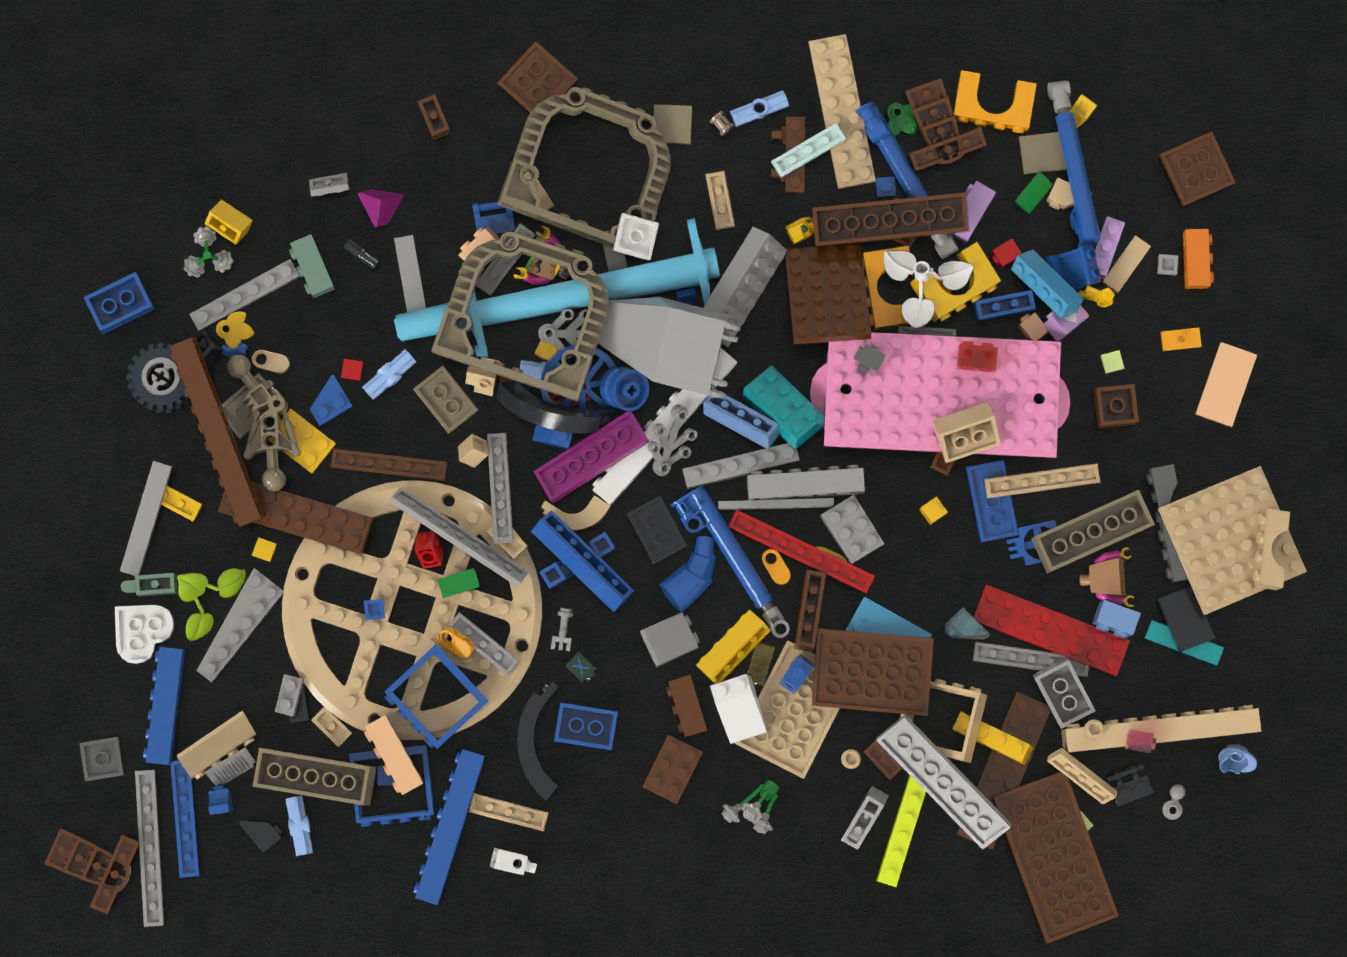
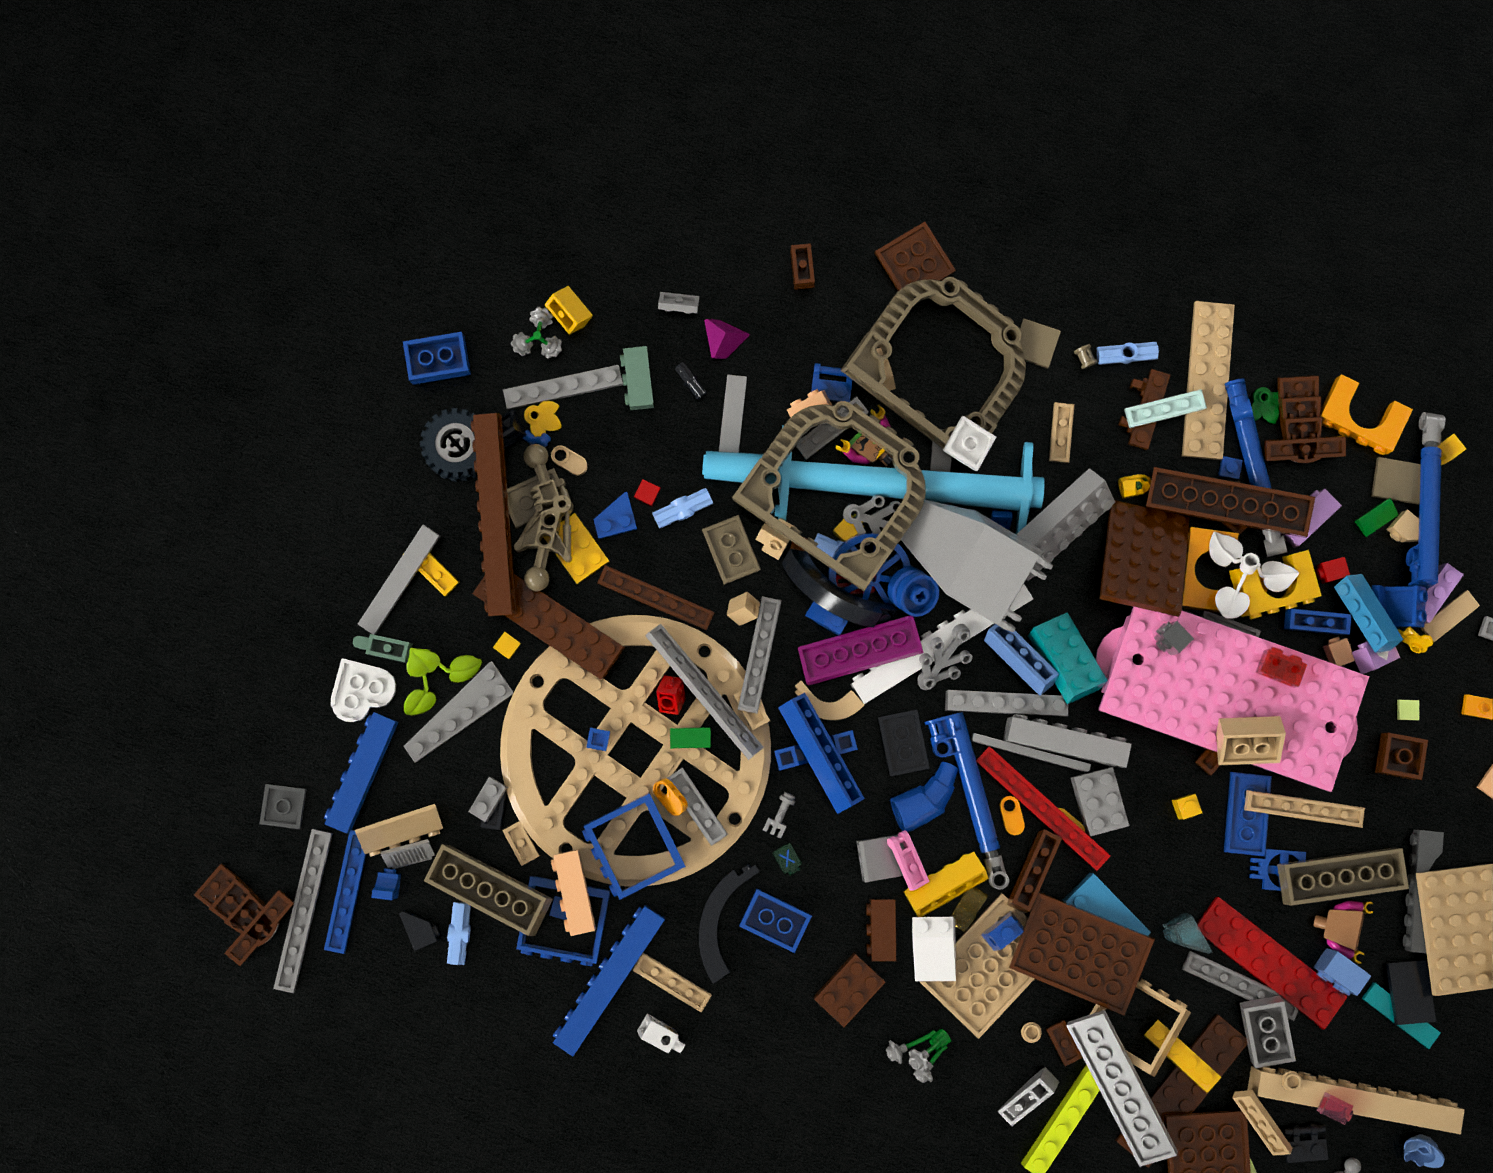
camera: 15 degrees right, 0 degrees up
none -> bright pink plate [887,830,930,891]

